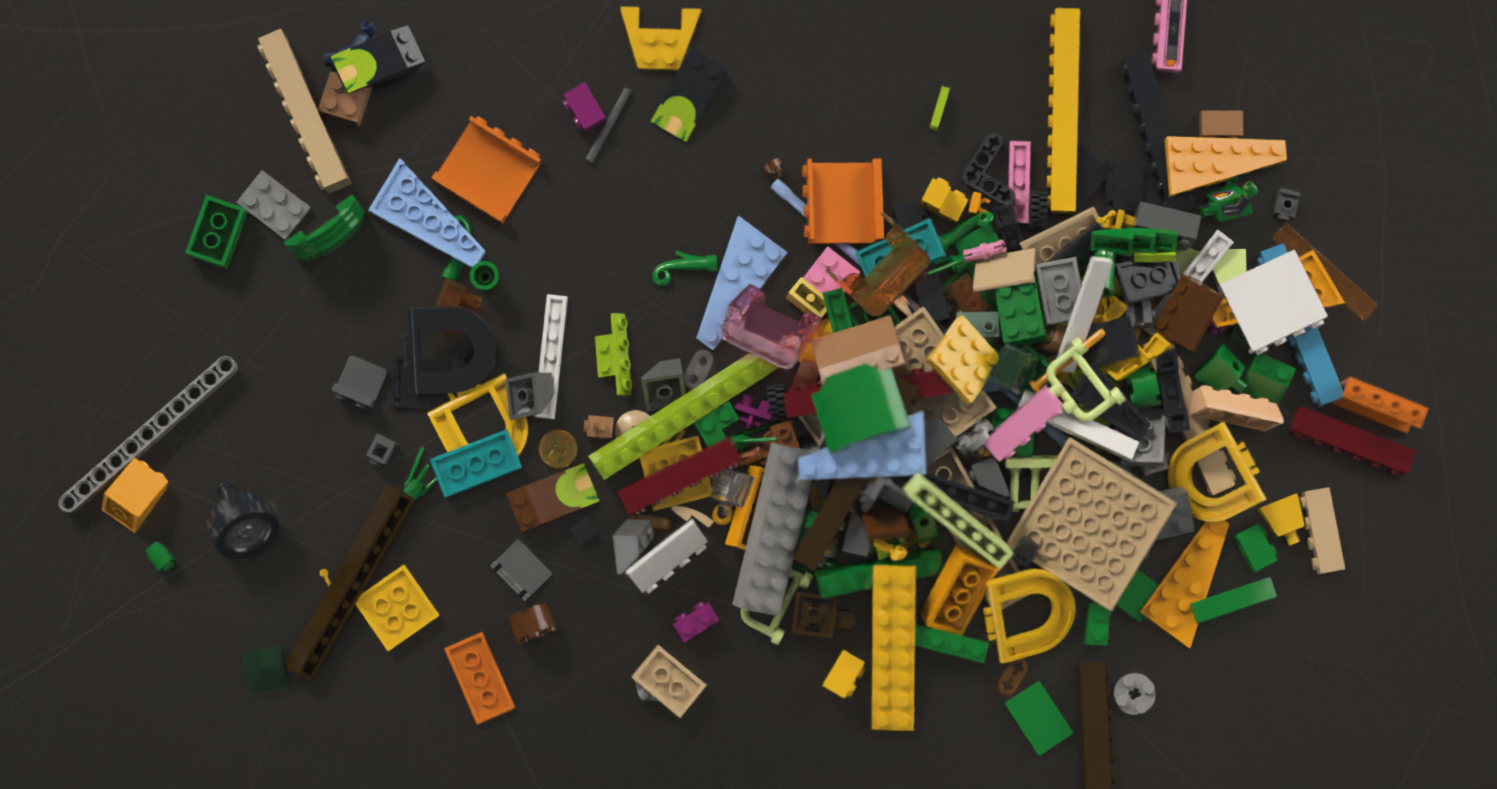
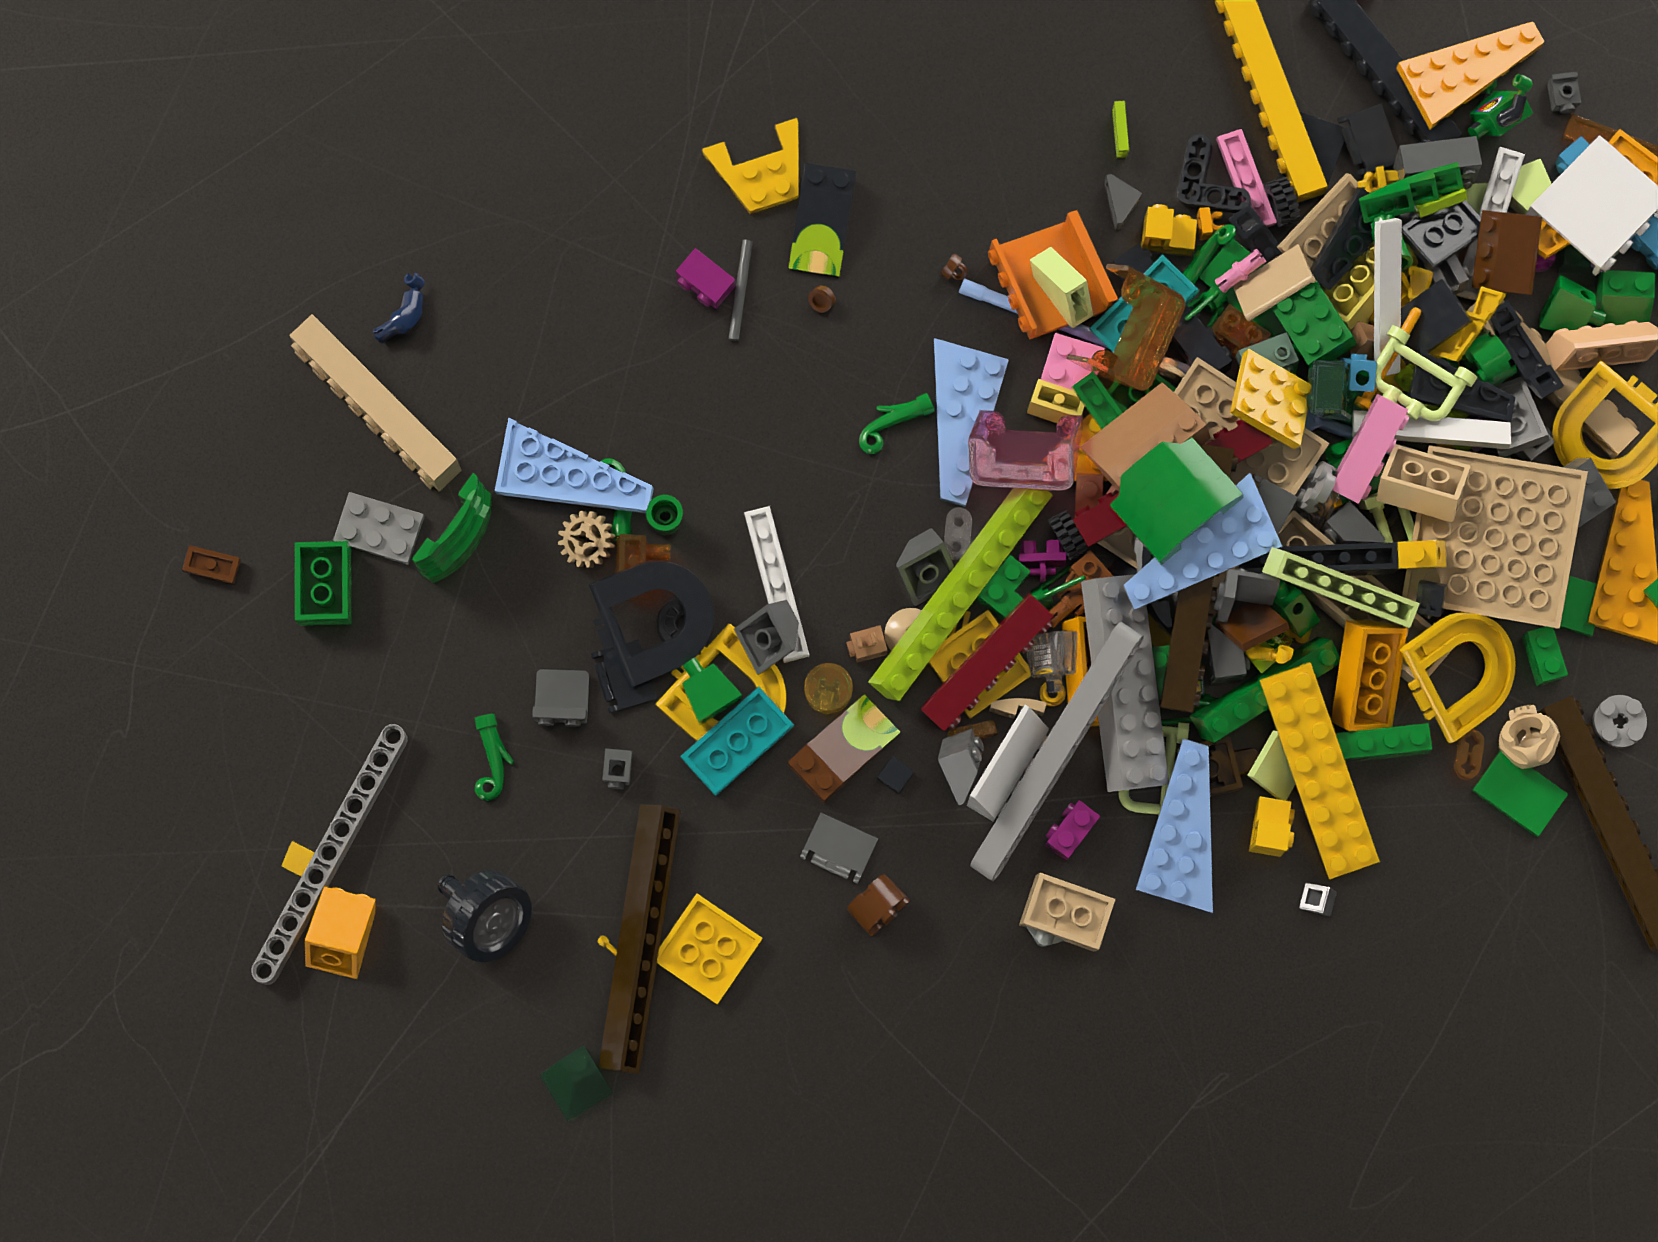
camera: 20 degrees left, 5 degrees down
green brick [145,541,176,573] -> none
medium nougat brick [318,71,372,127] -> none
black slope [330,25,425,94] -> none
green plant [403,447,438,500] -> none
orange panel [432,116,542,224] -> none
orange tile [444,632,515,725] -> none
lime bracket [595,313,632,396] -> none
light grey tile [1035,257,1081,326] -> none
medium nougat brick [1199,111,1243,139] -> none
none -> reddish brown plate [182,545,241,584]
none -> yellow slope [282,841,315,877]
none -> green plant [474,713,514,801]
none -> tan gear [558,511,615,568]
none -> green torso [682,658,742,725]
none -> reddish brown tile [808,285,836,313]
none -> light grey beam [970,622,1144,881]
none -> yellowish green slope [1030,247,1094,328]
none -> dark grey slope [1105,174,1142,231]
none -> light blue wing [1136,739,1213,913]
none -> yellowish green tile [1247,730,1295,801]
none -> flat silver slope [1299,883,1336,917]
none -> dark azure bracket [1341,354,1377,391]
none -> tan slope [1376,444,1471,523]
none -> yellow torso [1397,540,1446,569]
none -> tan helmet [1499,705,1560,769]

